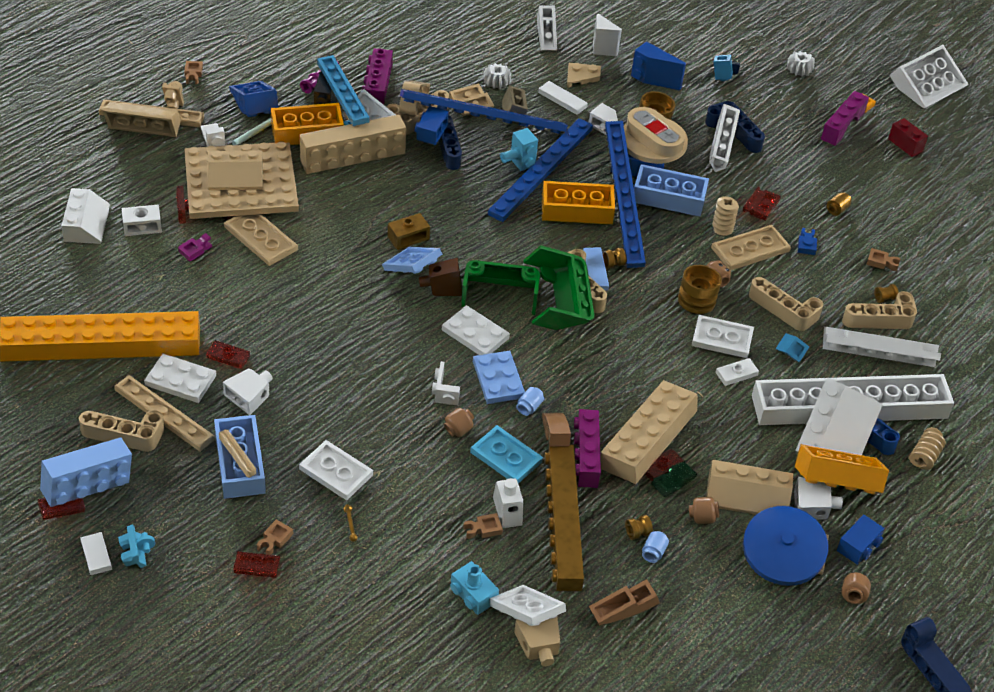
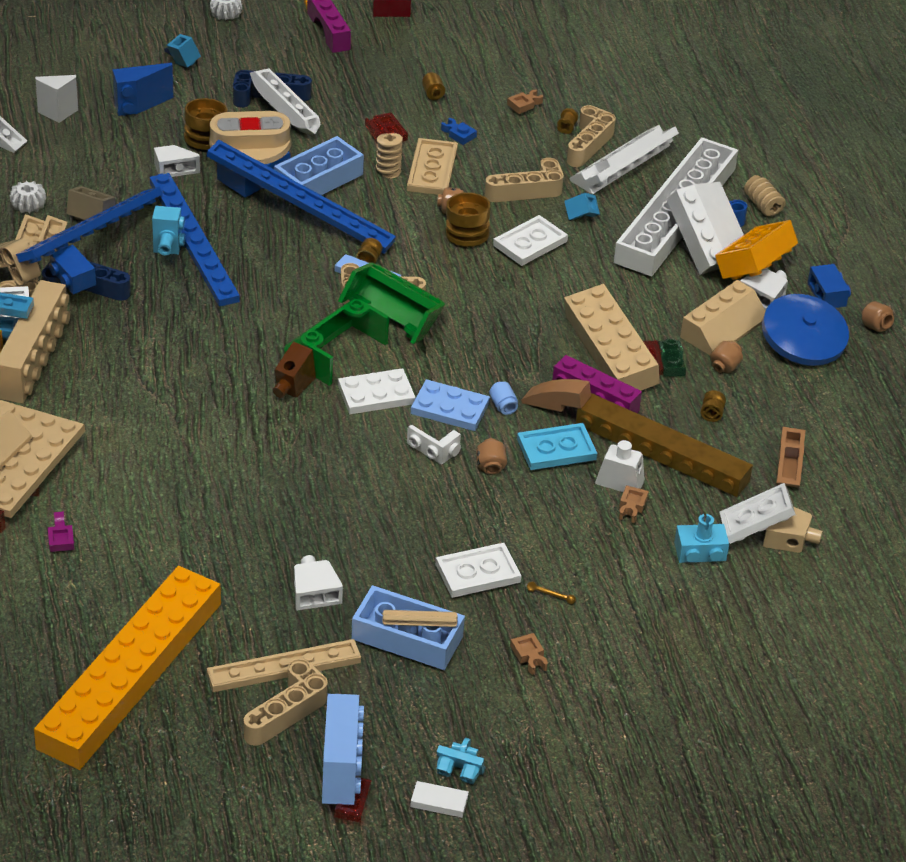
camera: 55 degrees left, 5 degrees down
white plate [144,354,216,403] -> none
clear red plate [206,340,250,369] -> none
tan tile [224,214,298,266] -> none
clear red plate [233,551,280,578] -> none
light blue plate [382,247,443,274] -> none
pearl gold brick [388,213,430,250] -> none
white tile [538,81,588,115] -> none
light orange brick [542,181,615,224] -> none
tan wing [567,63,601,88] -> none
light blue brick [642,531,669,563] -> none
white plate [716,358,759,386] -> none

